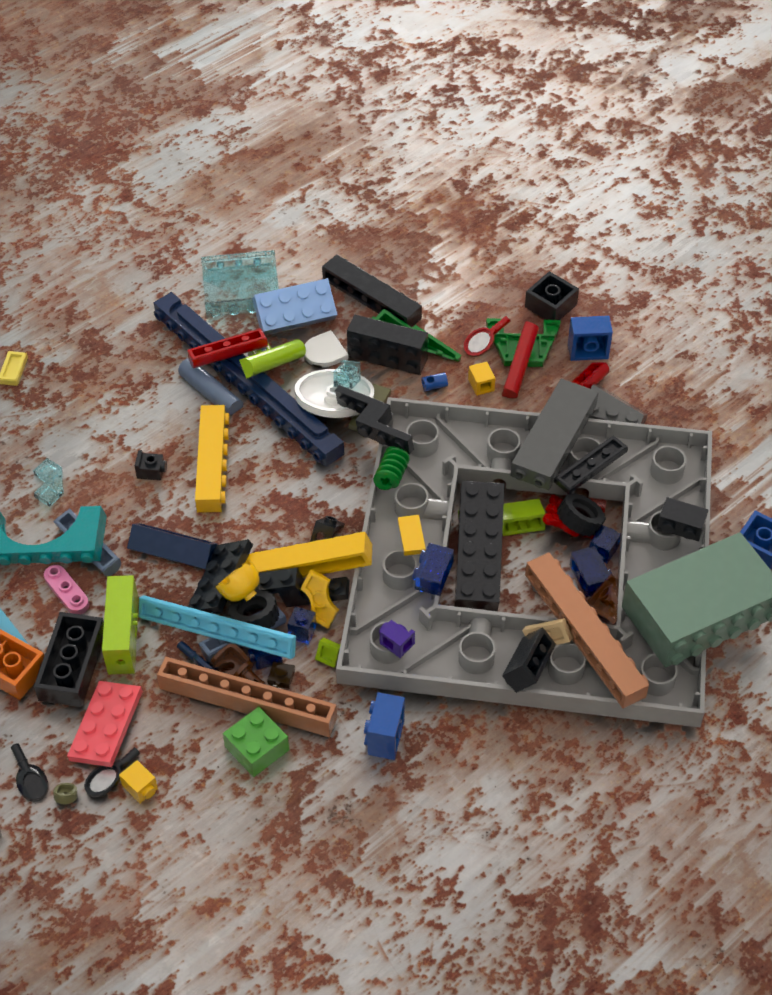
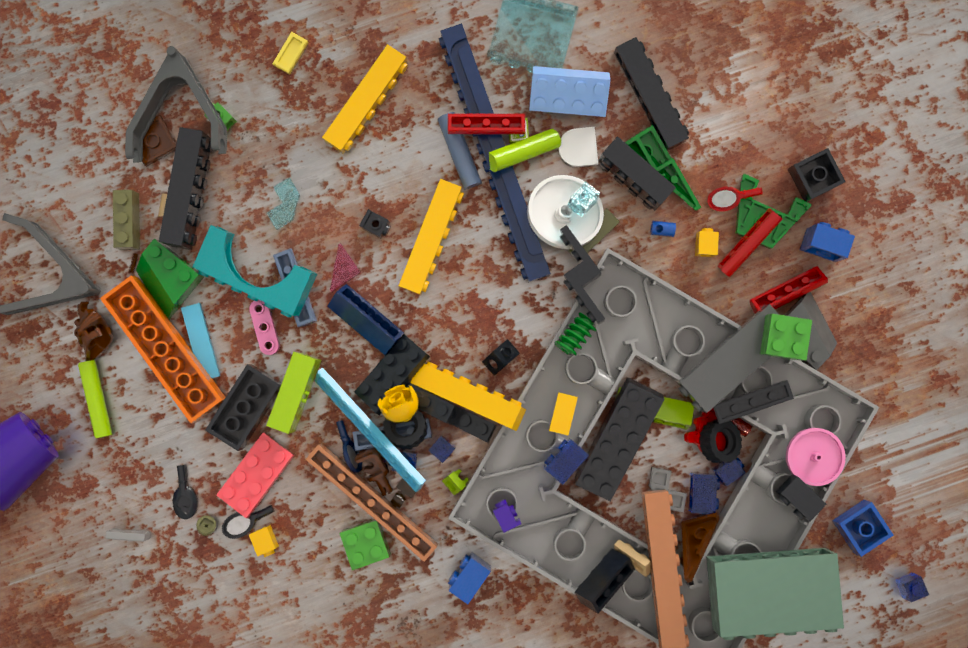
camera: 25 degrees right, 35 degrees up
yellow tile [300,569,340,629] -> none
none -> yellow brick [322,44,408,154]
none -> clear pink tile [330,243,361,292]
none -> bright green brick [760,314,812,361]
none -> bright pink piece [786,428,846,486]

